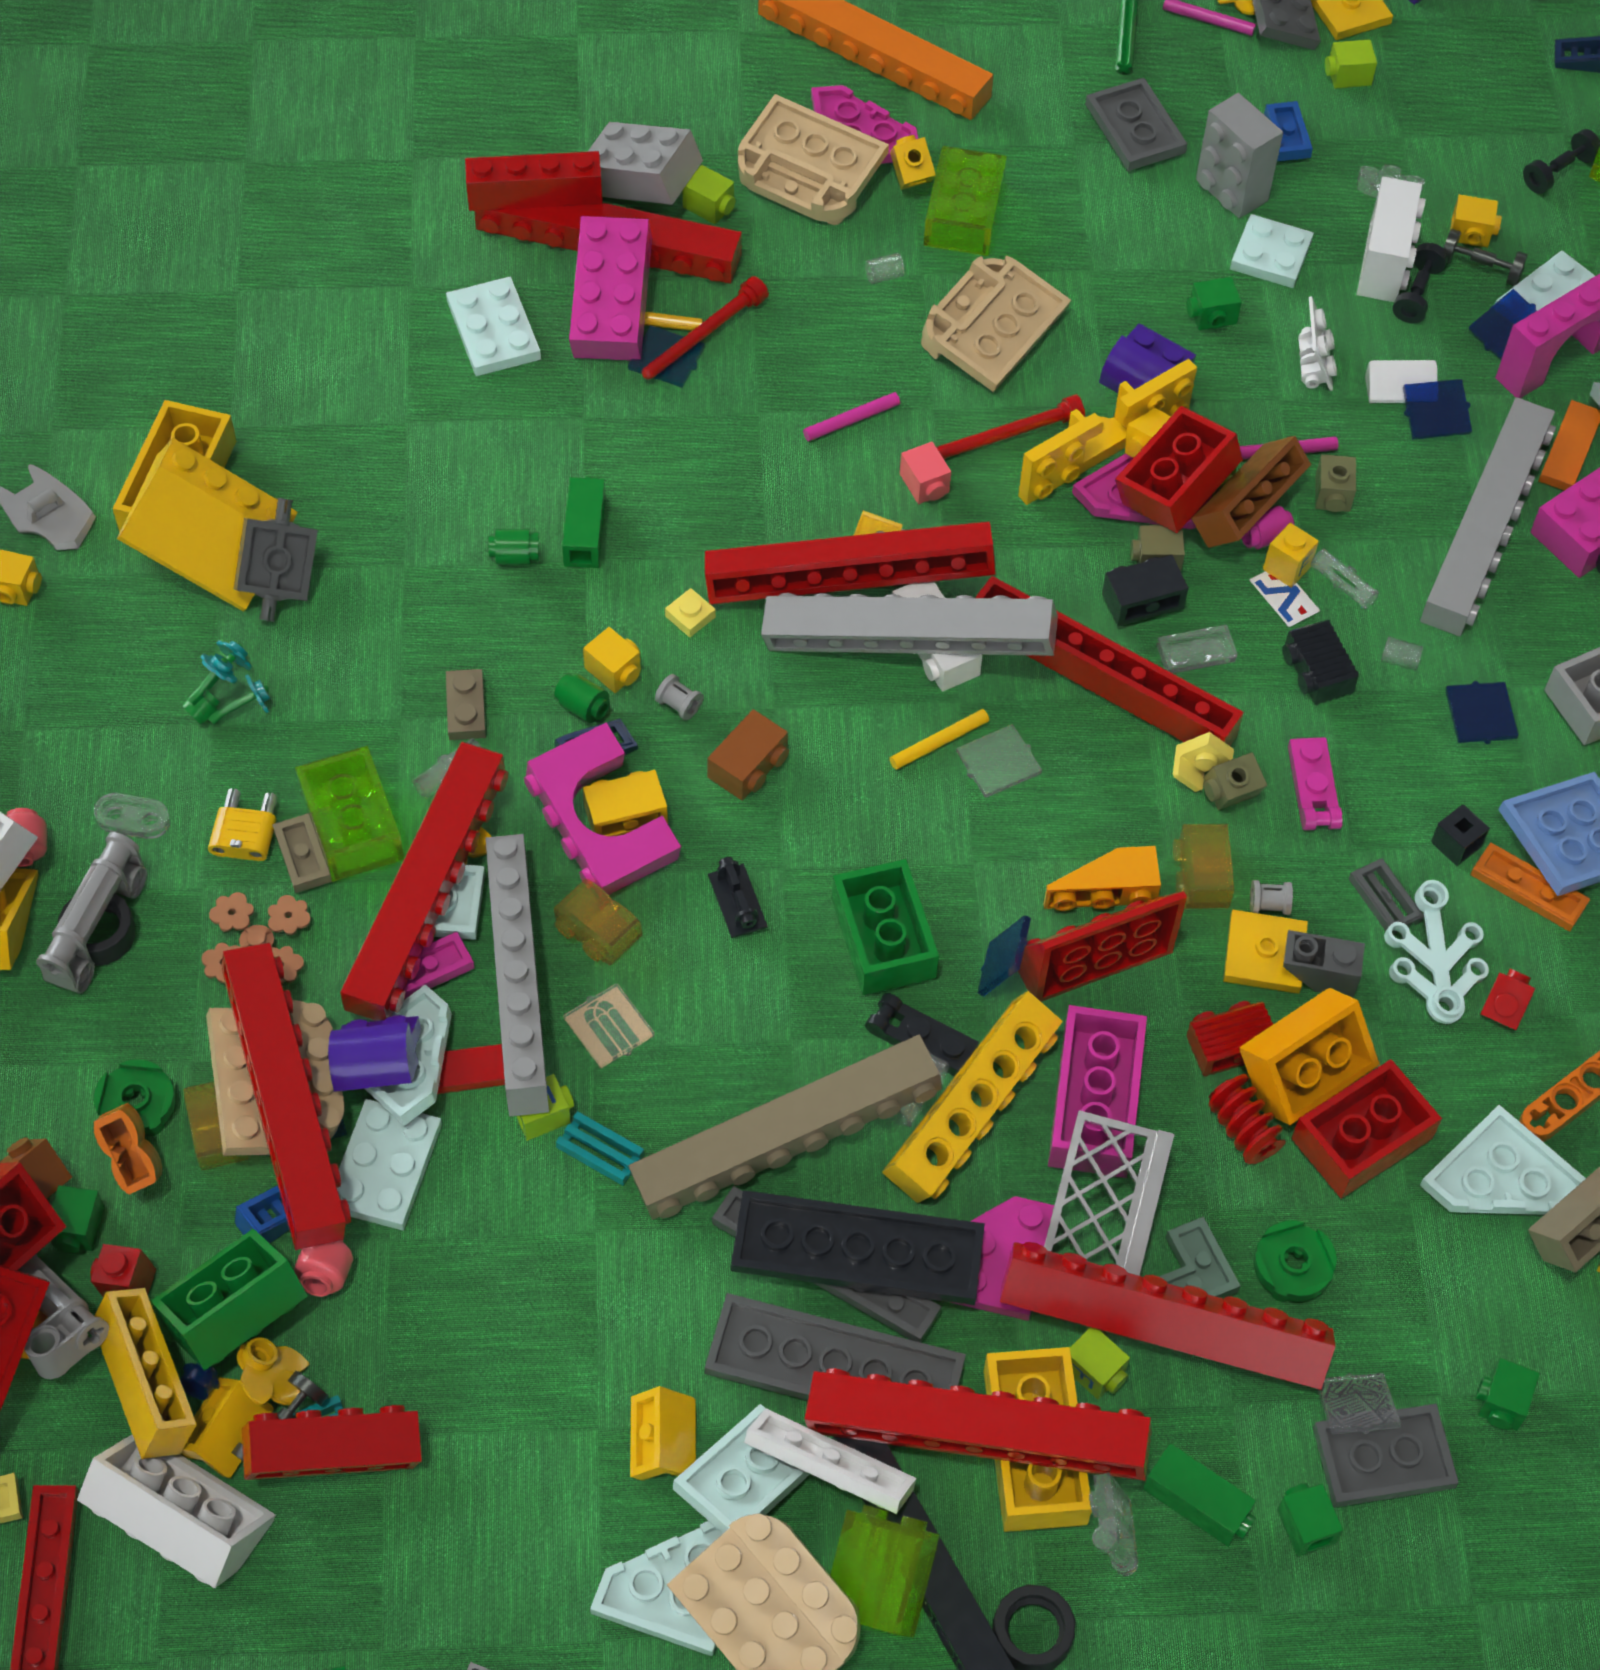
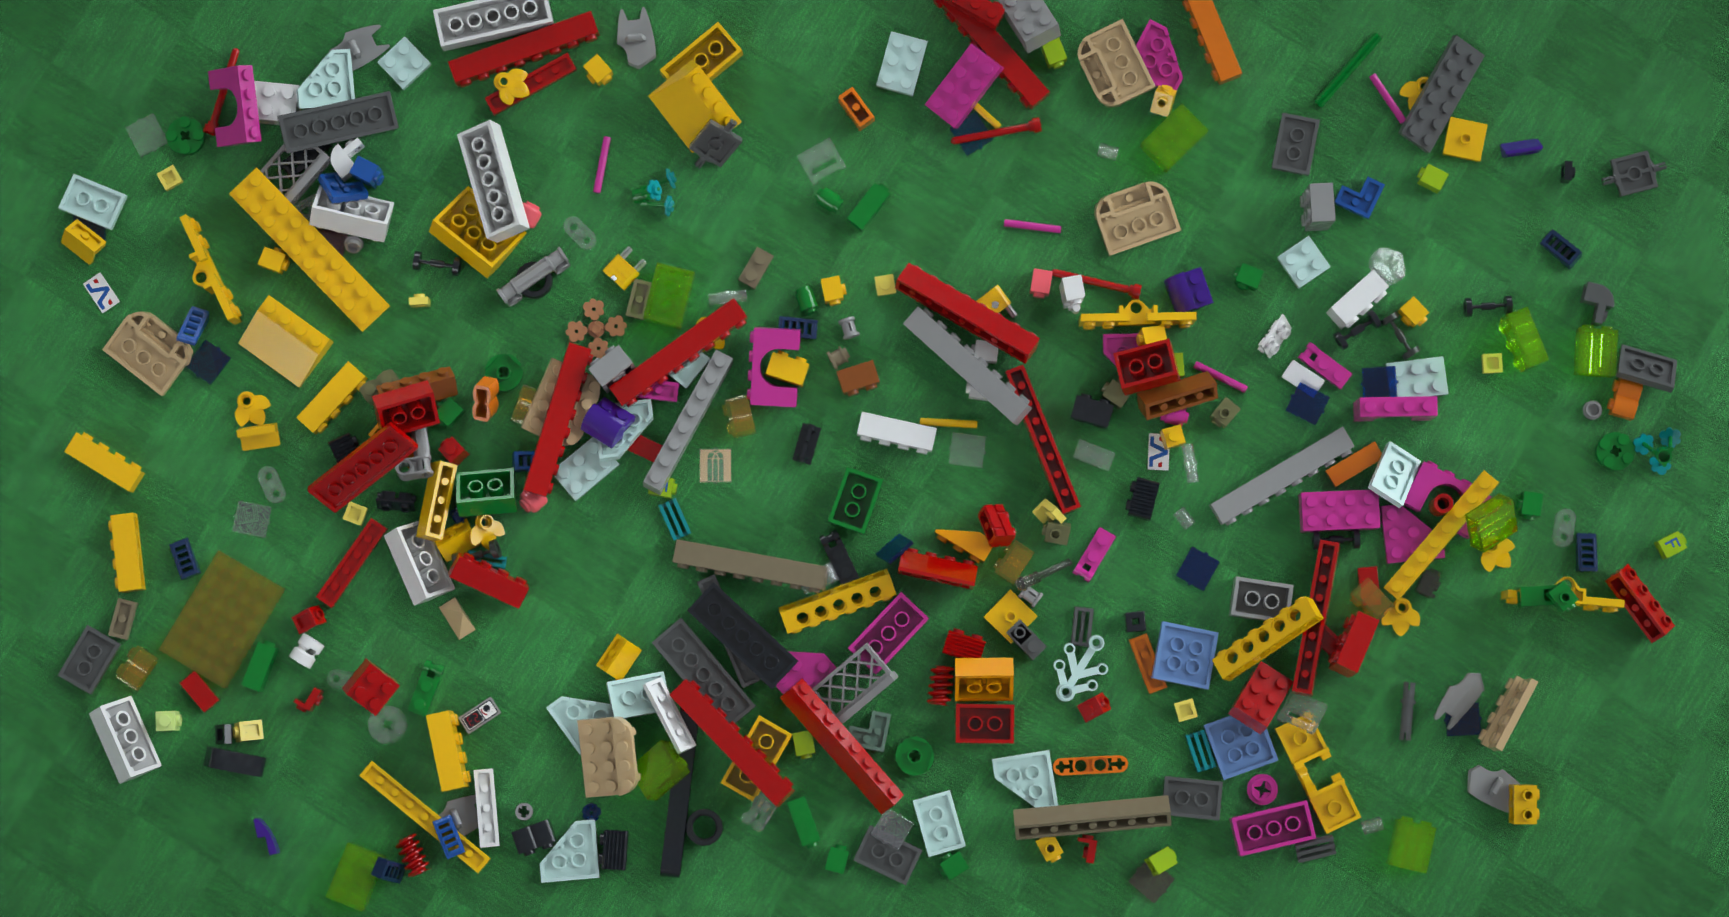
camera: 40 degrees right, 25 degrees up
none -> black hinge [375,491,417,513]
none -> tan slope [439,597,476,640]
none -> light grey brick [588,345,636,394]
none -> dark pink bar [593,136,611,193]
none -> clear plate [797,138,846,185]
none -> dark tan brick [827,346,850,370]
none -> orange brick [838,87,875,131]
none -> white brick [857,412,937,455]
none -> light aqua plate [913,790,966,857]
none -> red brick [977,504,1016,547]
none -> clear smoke pin [1015,558,1072,591]
none -> white piece [1059,275,1085,314]
none -> dark pink plate [1298,342,1352,390]

